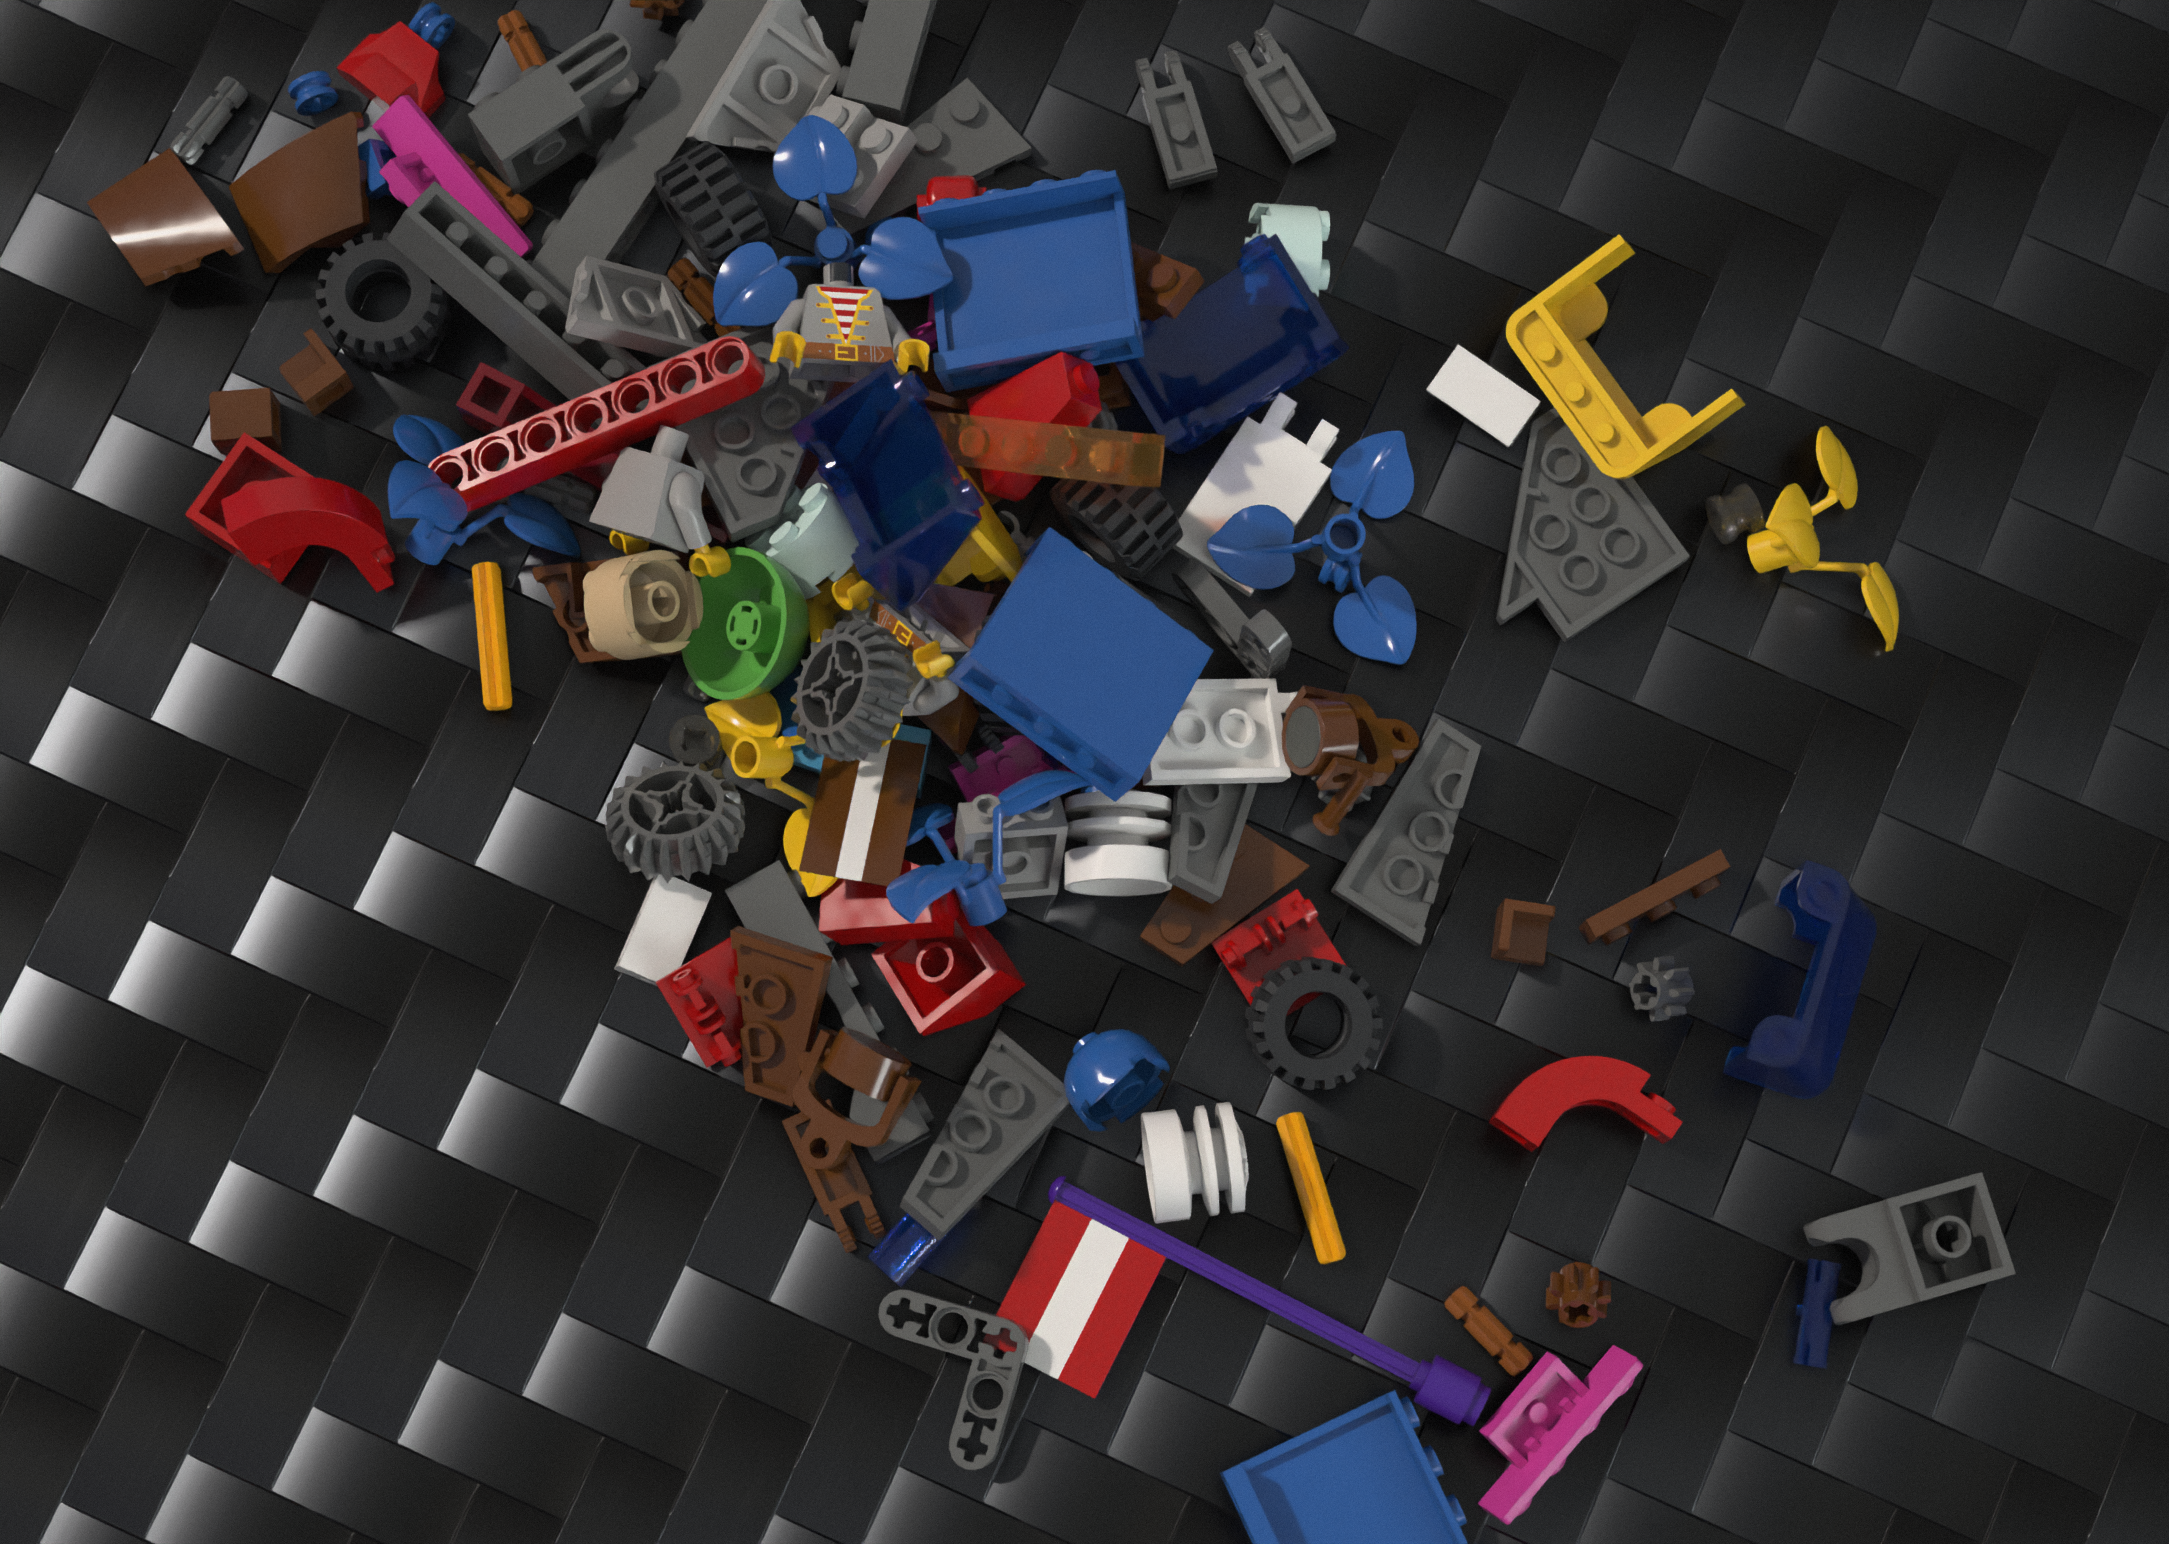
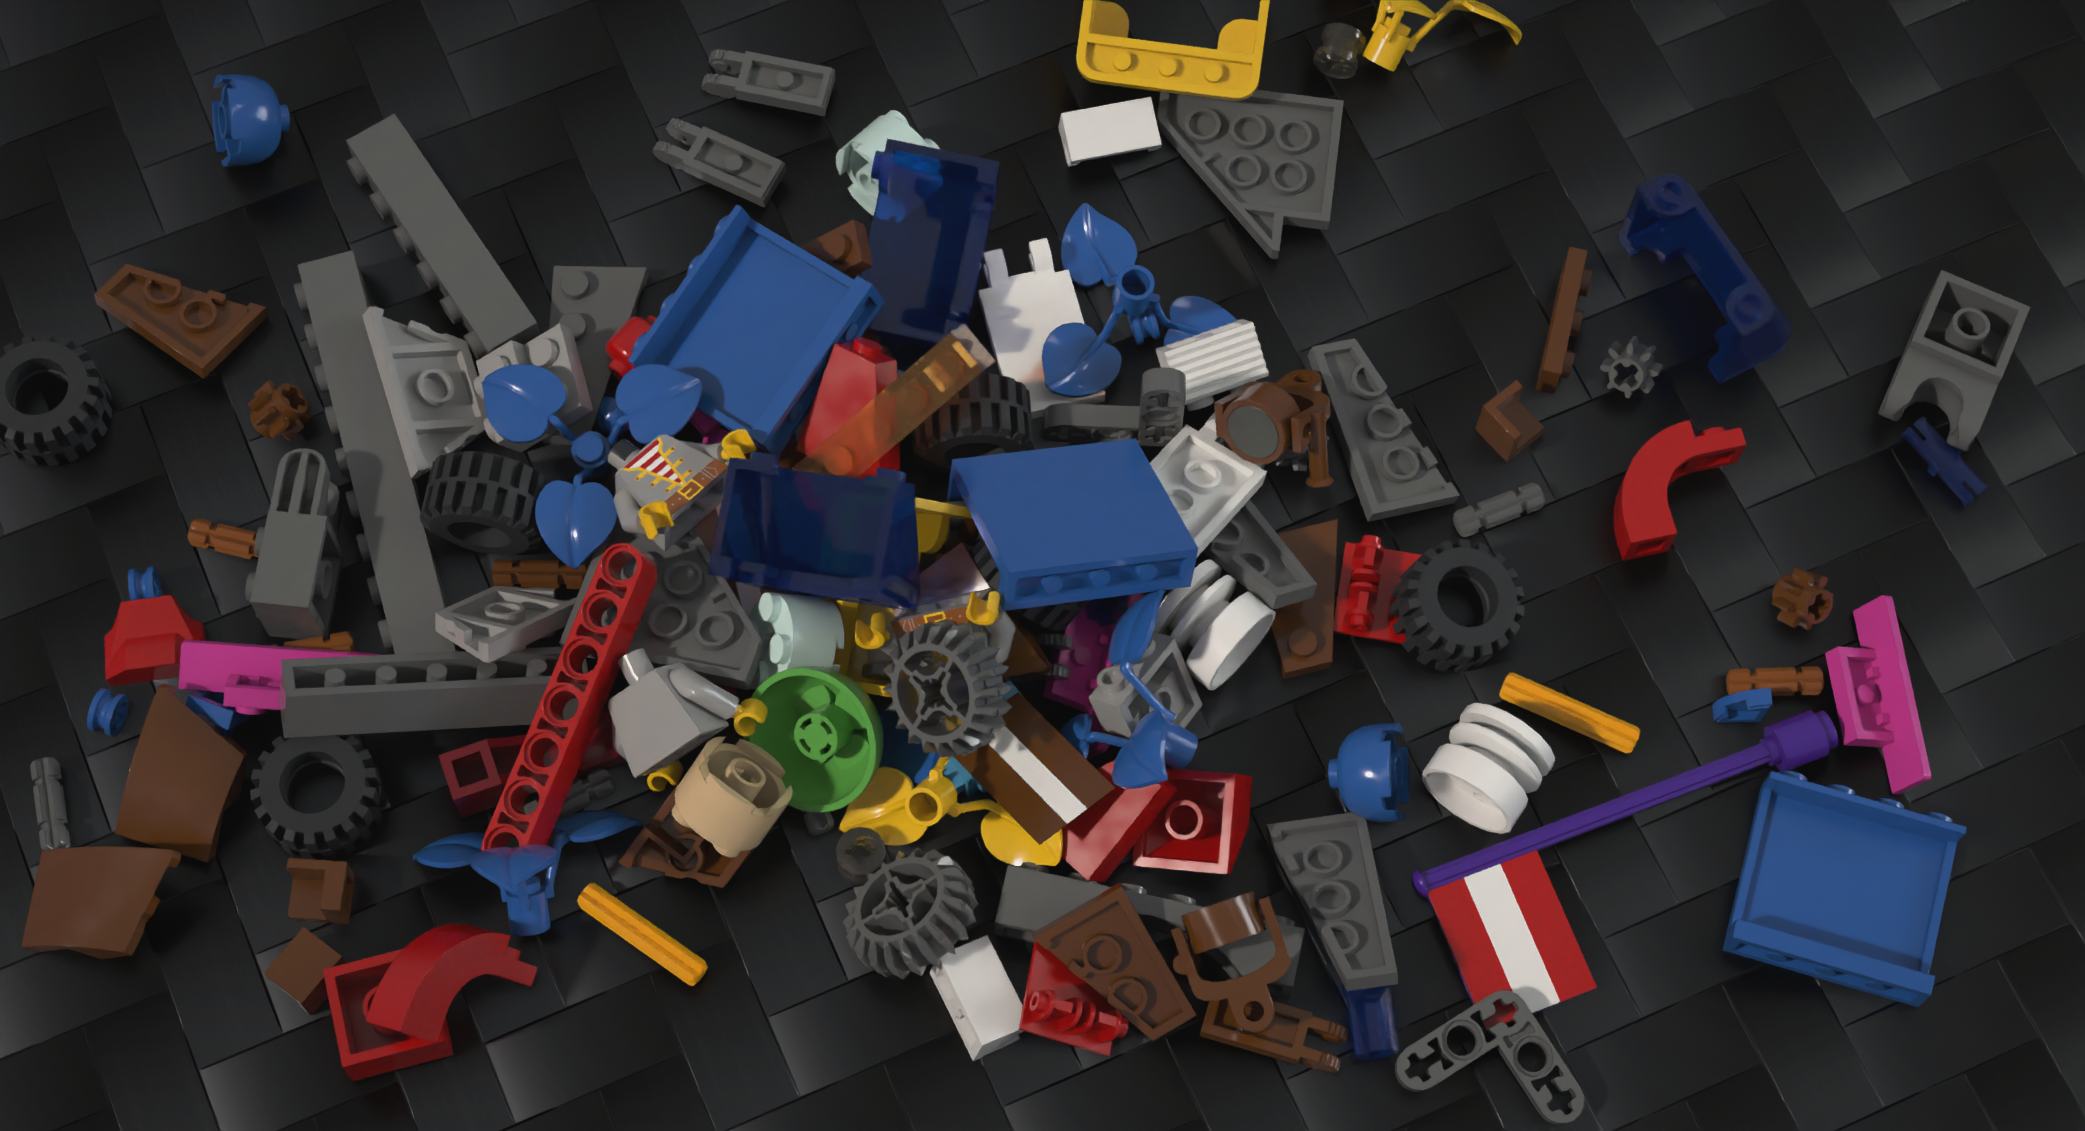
camera: 45 degrees left, 10 degrees down
none -> white brick [1155,319,1269,411]
none -> dark grey axle [1453,482,1545,537]
none -> blue tile [1712,688,1772,723]

